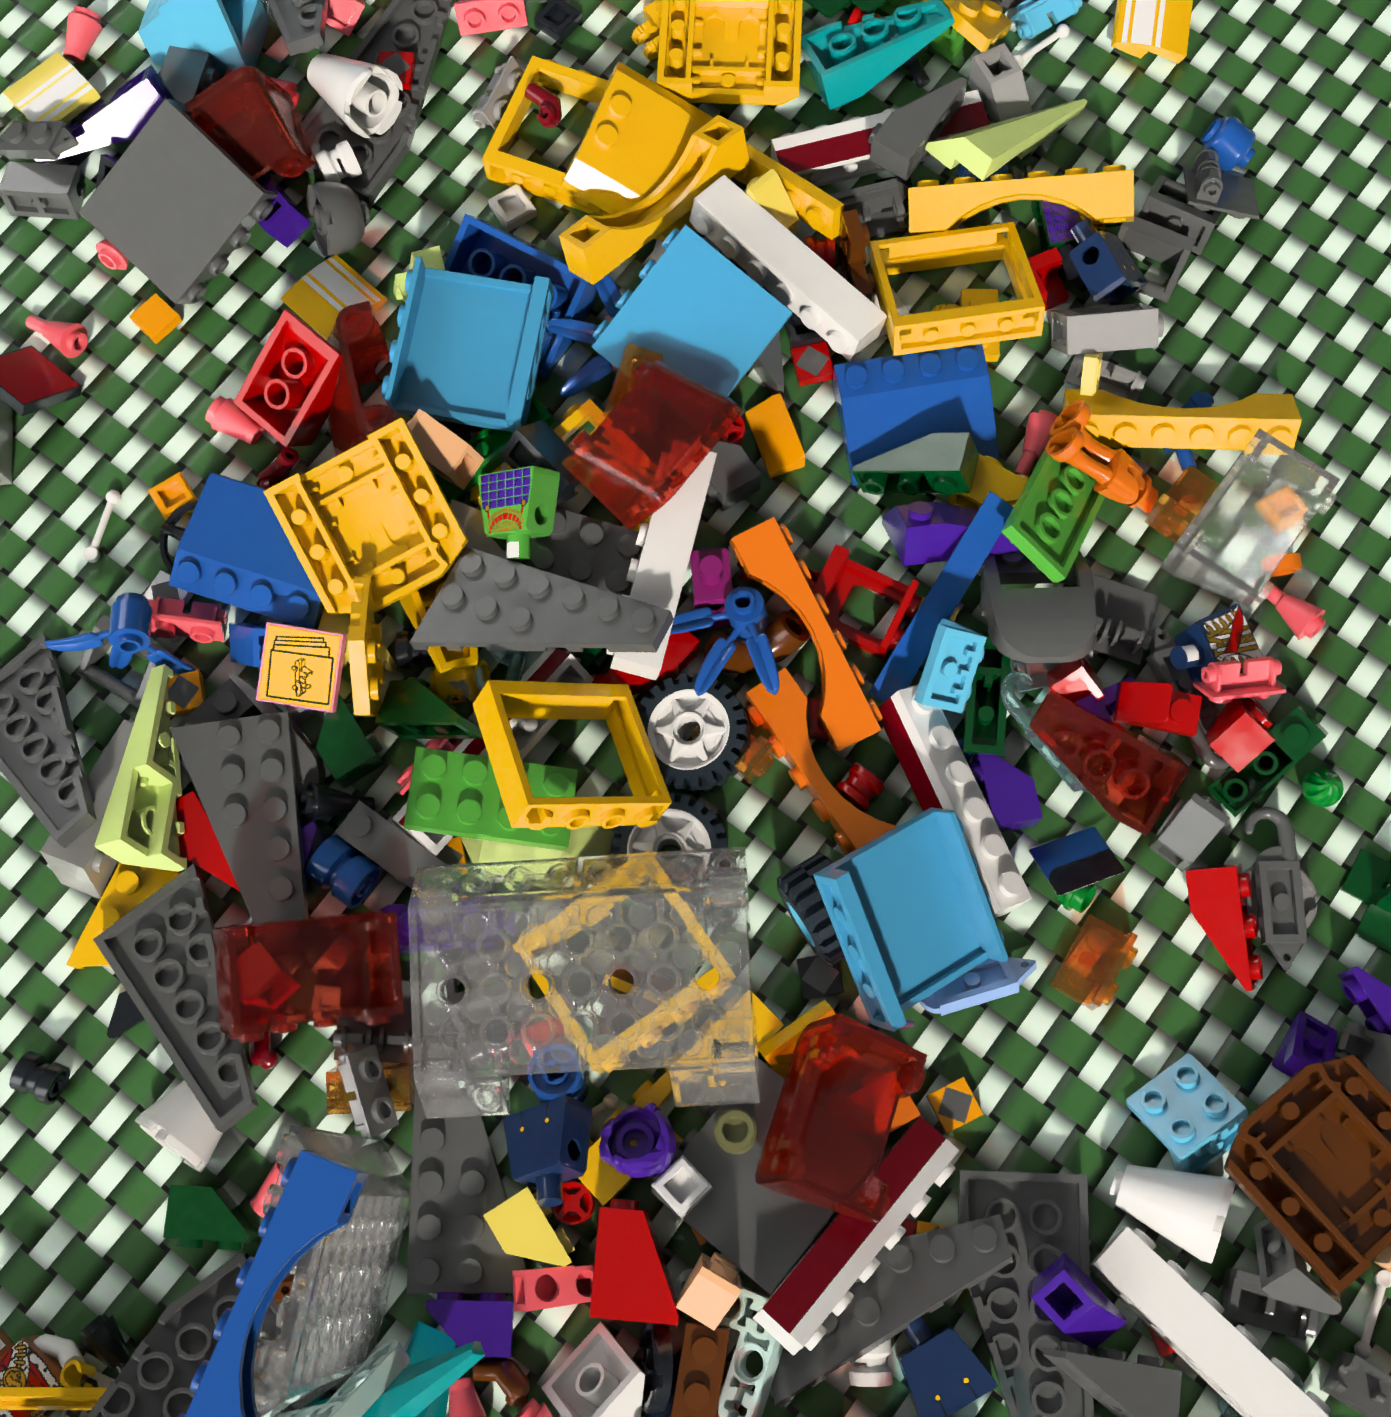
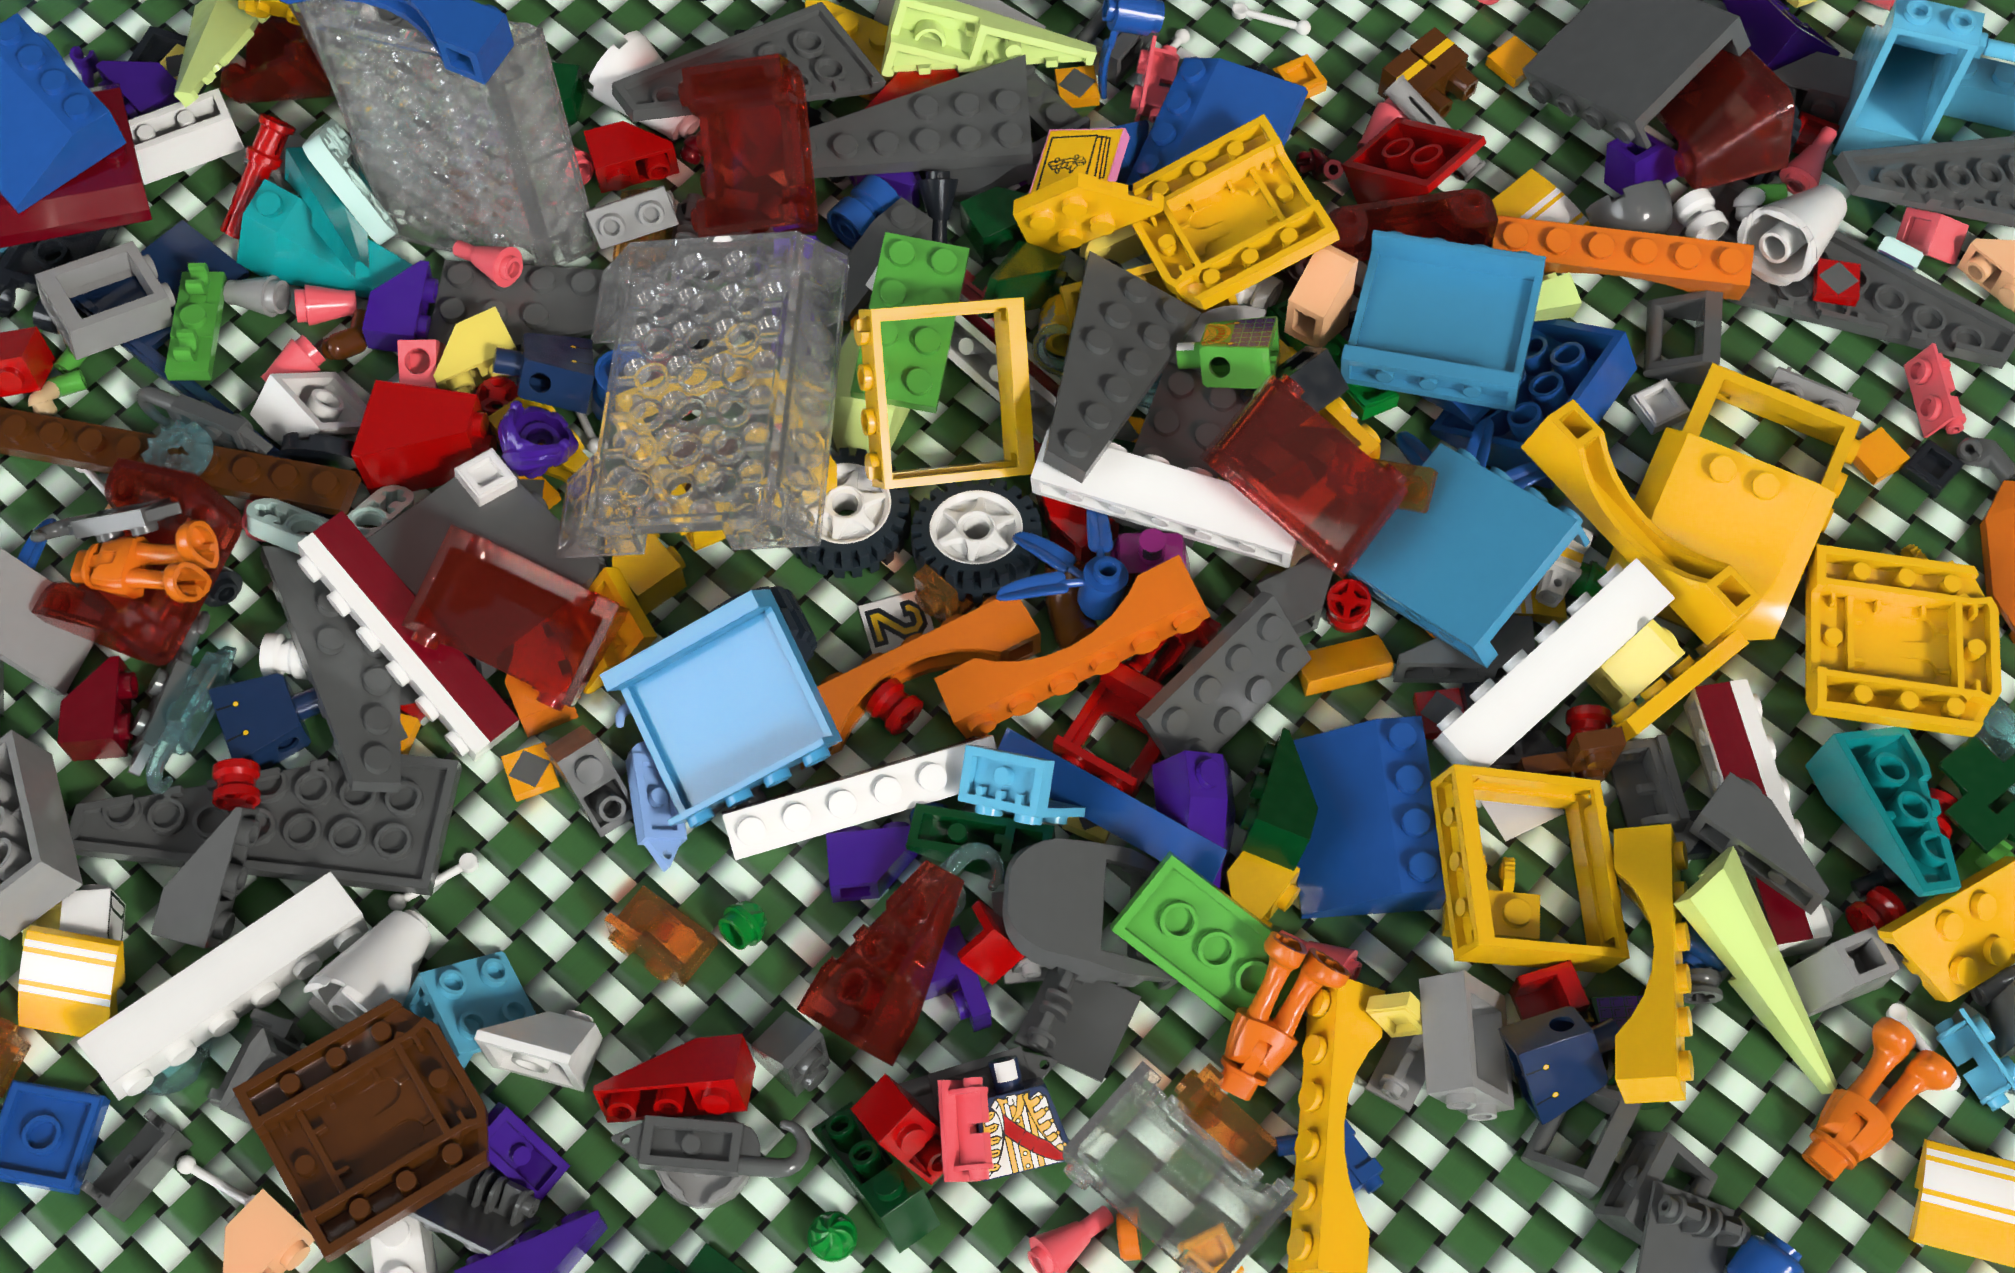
camera: 90 degrees right, 10 degrees down
dark red arm [524,82,562,129] -> none
light nougat slope [676,1252,742,1330] -> none
olive tile [714,1108,758,1154] -> none
sticker [1029,827,1125,896] -> none
dark purple slope [1031,1252,1127,1350] -> none
red slope [1114,682,1202,737] -> none
none -> red wheel [212,758,261,811]
none -> white hinge [388,853,479,911]
none -> coral cone [452,240,523,288]
none -> white slope [474,1010,603,1092]
none -> dark grey slope [544,725,633,837]
none -> red slope [583,121,680,193]
none -> sticker [858,589,934,654]
none -> dark grey plate [1136,591,1312,759]
none -> reddish brown hips [1377,27,1479,119]
none -> light grey pin [1383,74,1486,182]
none -> orange arch [1489,215,1754,301]
none -> dark grey tile [1643,290,1723,385]
none -> white arm [1733,183,1788,221]
none -> orange piece [1802,1017,1957,1182]
none -> red wheel [1845,886,1907,933]
none -> light orange tile [1853,427,1911,486]
none -> light aqua tile [1877,235,1924,272]

